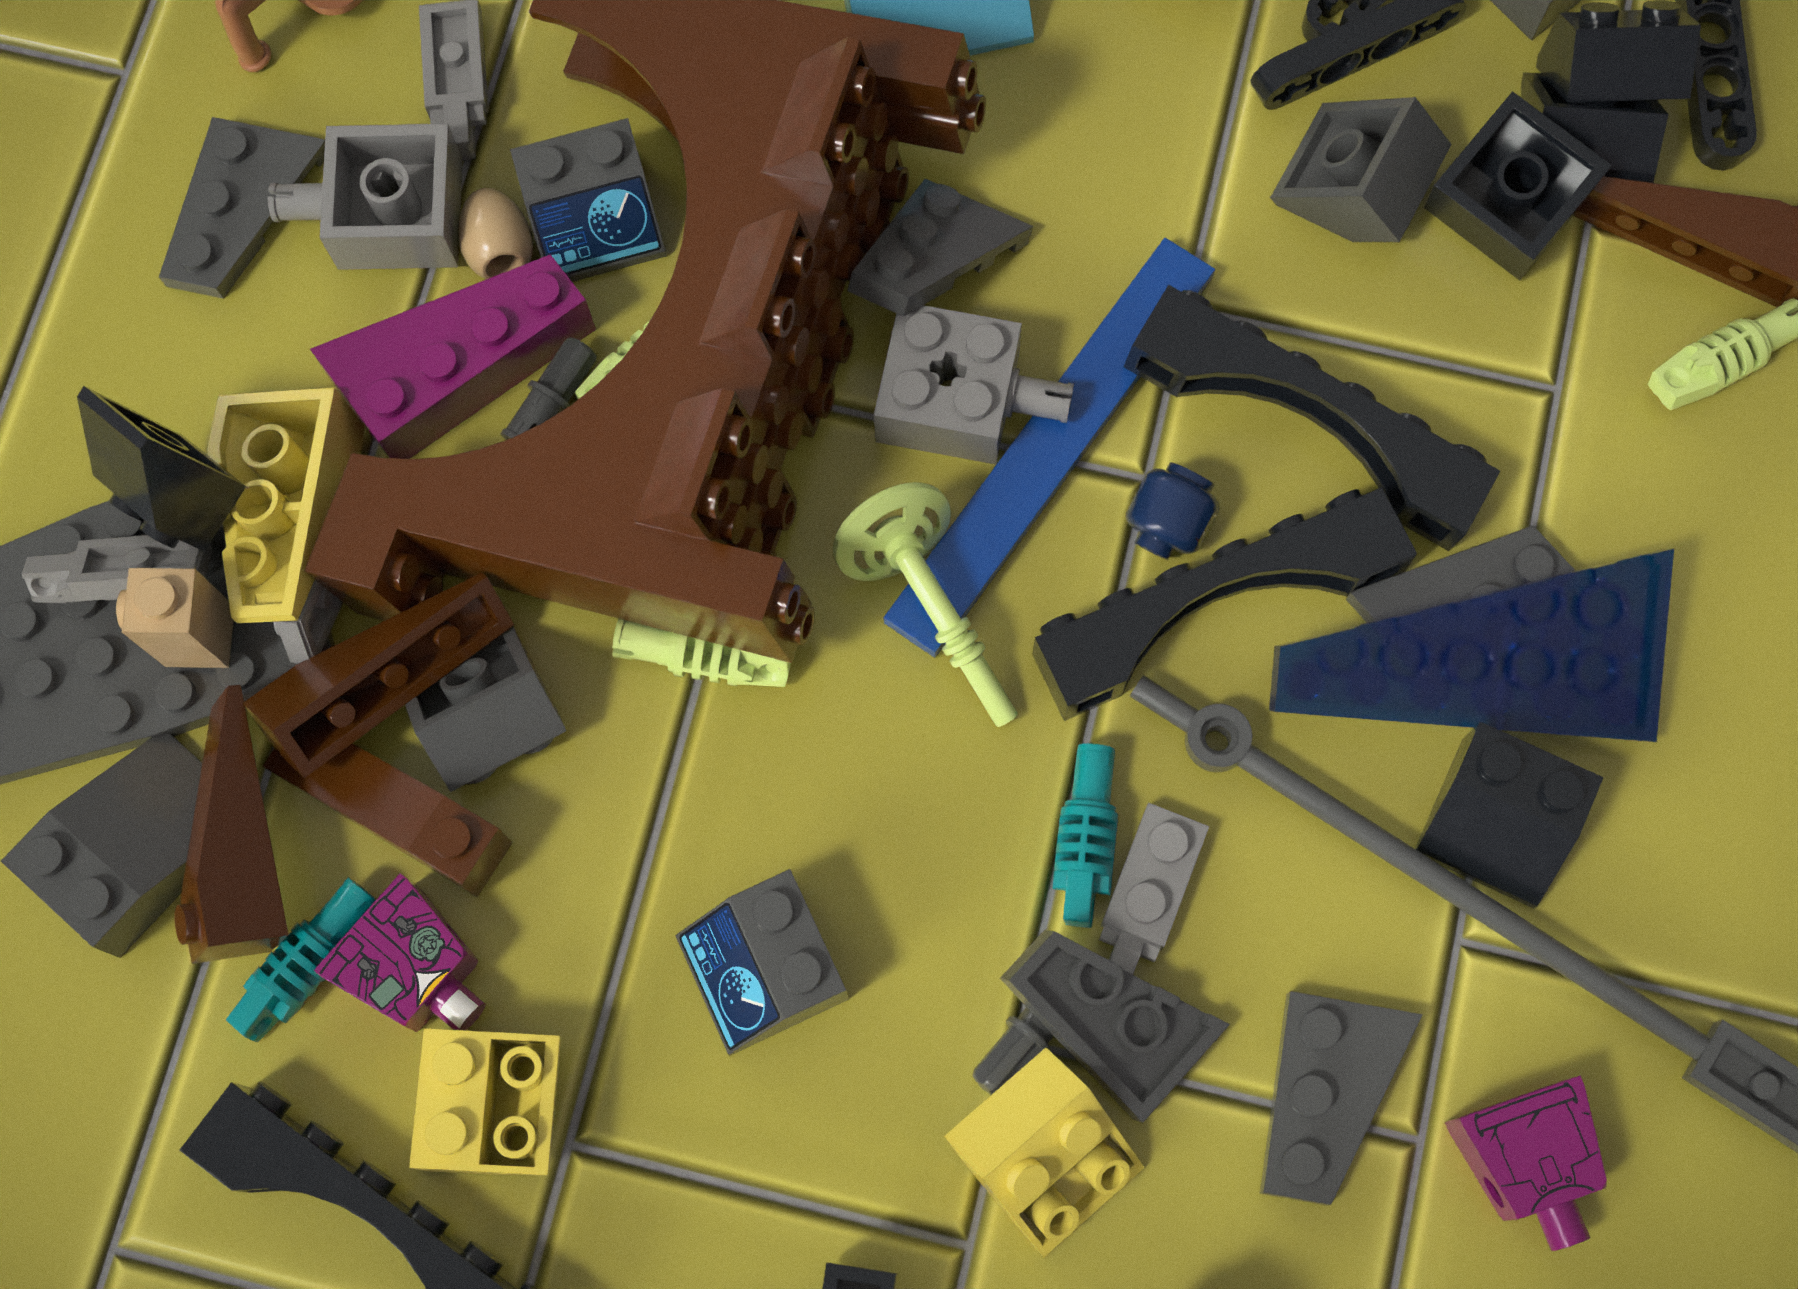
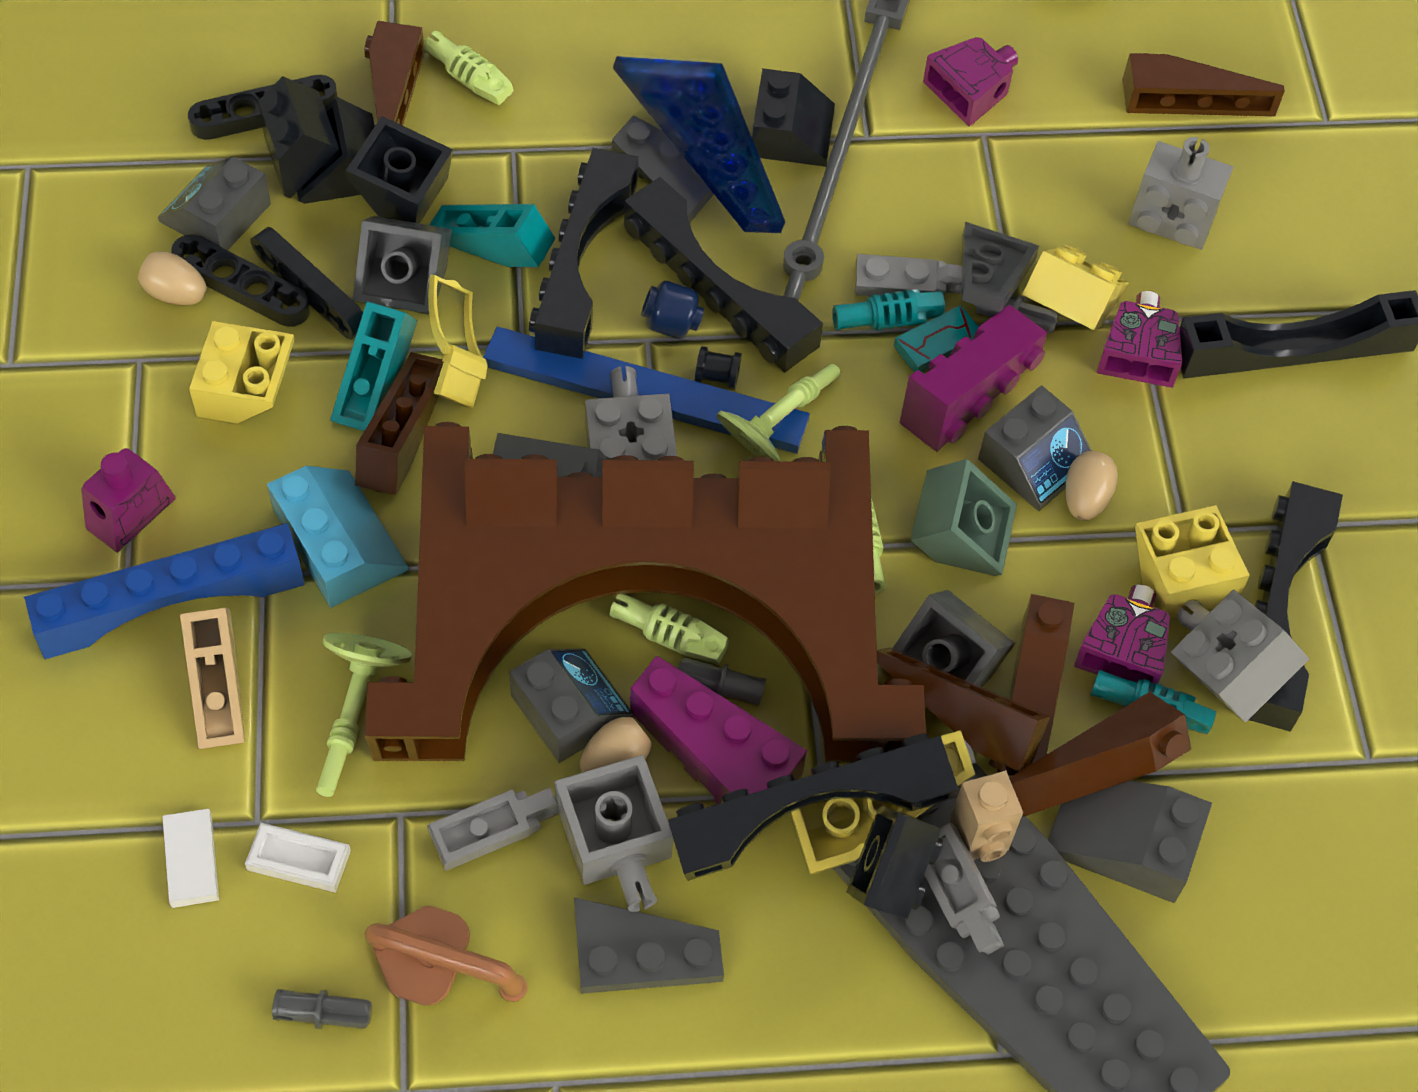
camera: 115 degrees left, 15 degrees down
dark grey wing [1260,991,1423,1206] -> none
none -> teal slope [330,301,418,431]
none -> reddish brown slope [355,352,444,495]
none -> light yellow piece [428,275,488,408]
none -> teal slope [430,204,556,267]
none -> black arch [668,733,959,881]
none -> black bush [694,346,742,389]
none -> teal tile [894,305,979,372]
none -> magenta wedge [899,305,1047,452]
none -> sand green slope [910,459,1017,576]
none -> tan animal [1065,451,1118,521]
none -> magenta torso [1097,291,1182,388]
none -> light grey brick [1171,589,1309,723]

